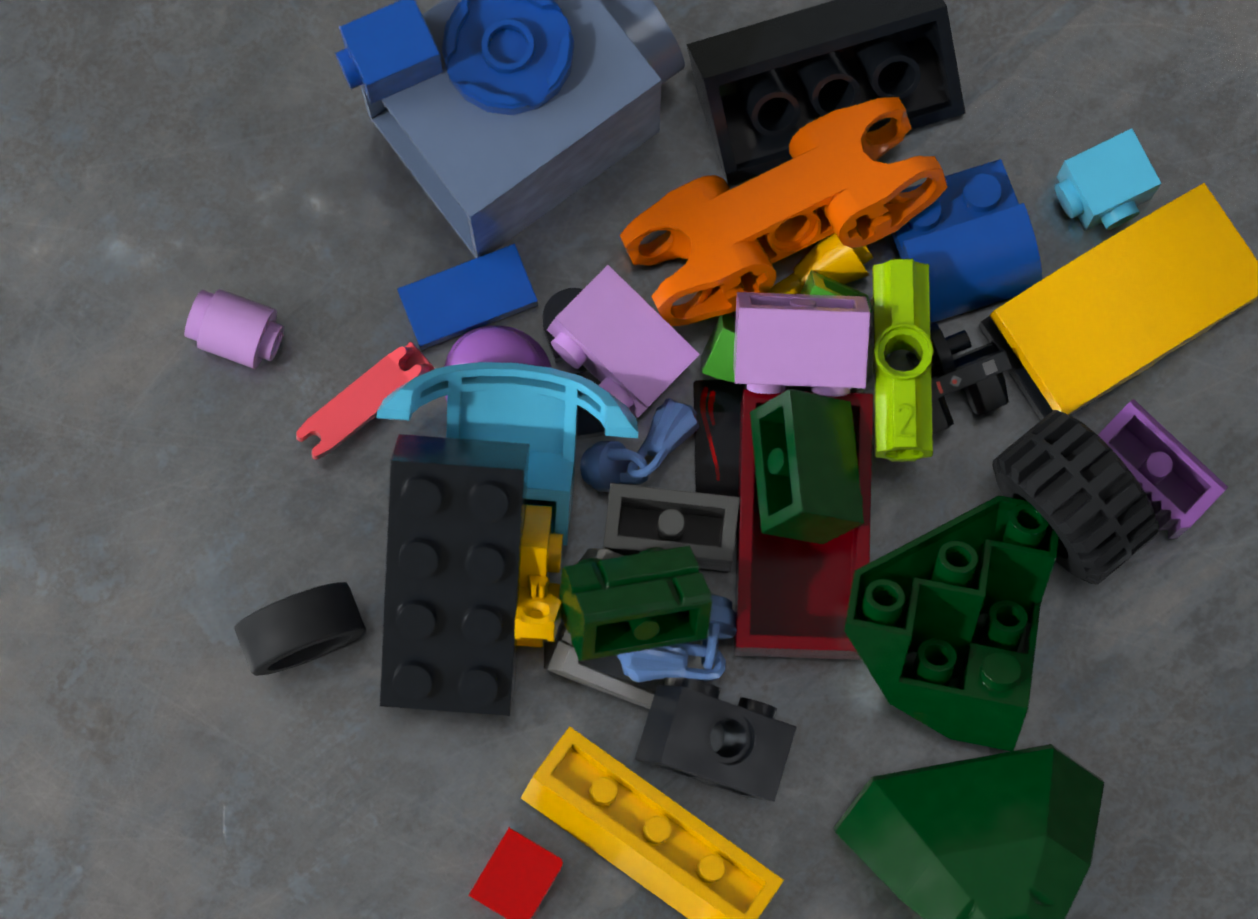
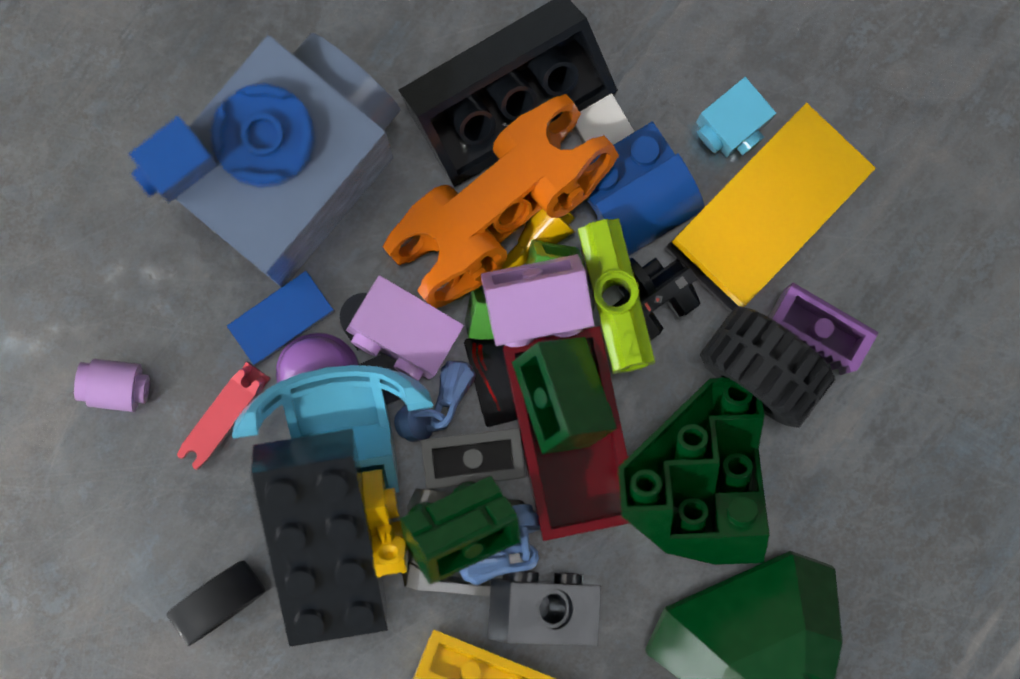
camera: 20 degrees left, 5 degrees up
none -> white tile [574,93,635,145]

